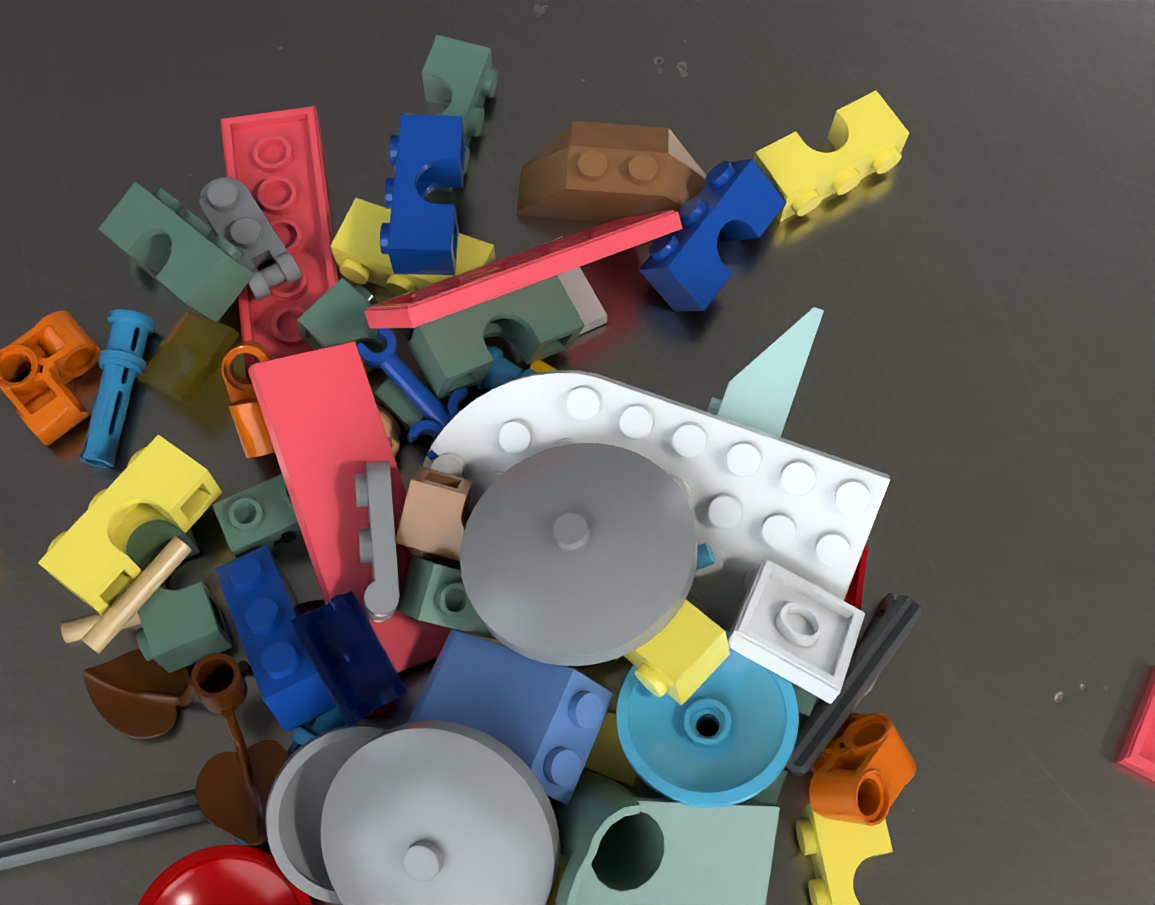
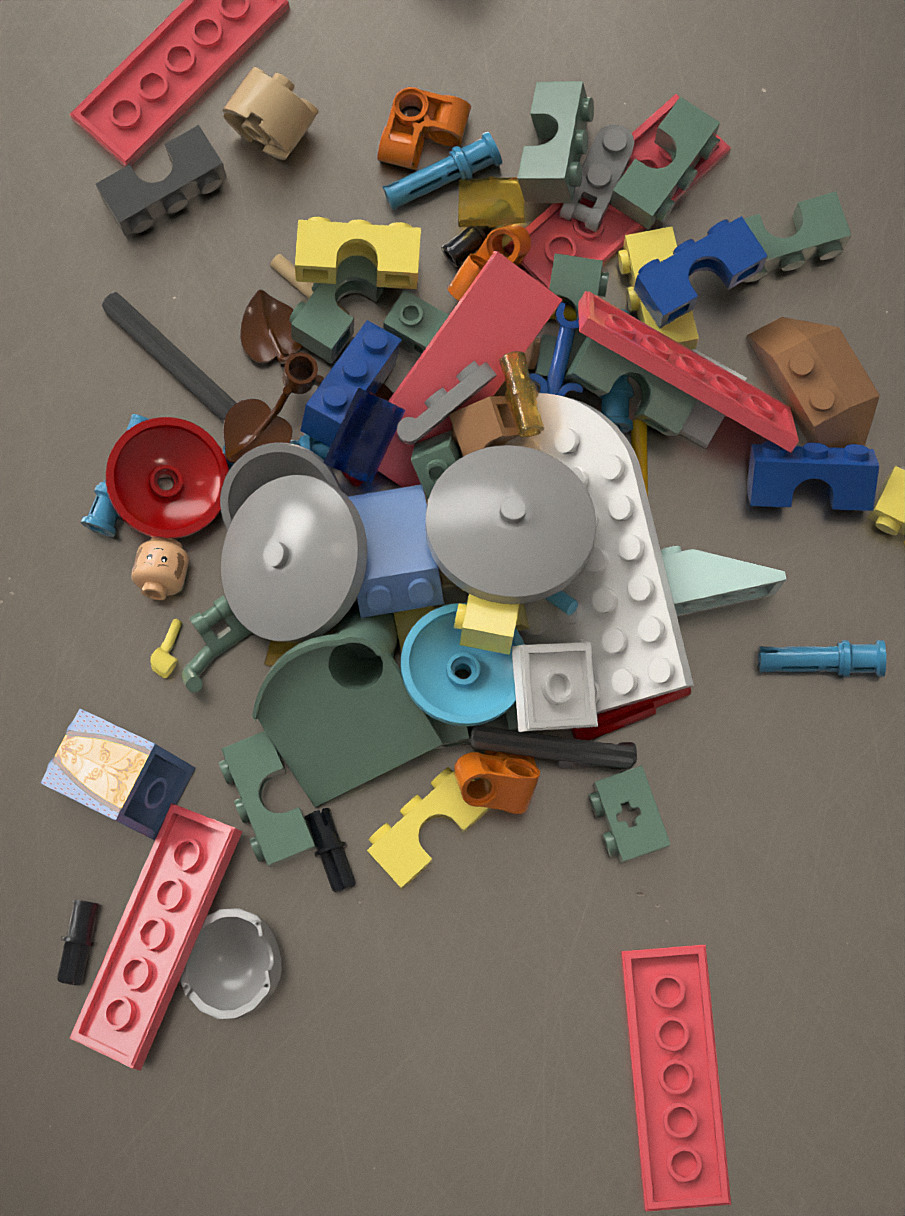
camera: 60 degrees right, 10 degrees up
tan piece [81,536,192,654] -> none
none -> black axle [441,203,515,267]
none -> clear yellow pin [499,351,544,437]
none -> sand green brick [588,765,671,864]
none -> sand green arch [610,96,720,230]
none -> dark azure pin [758,640,887,677]

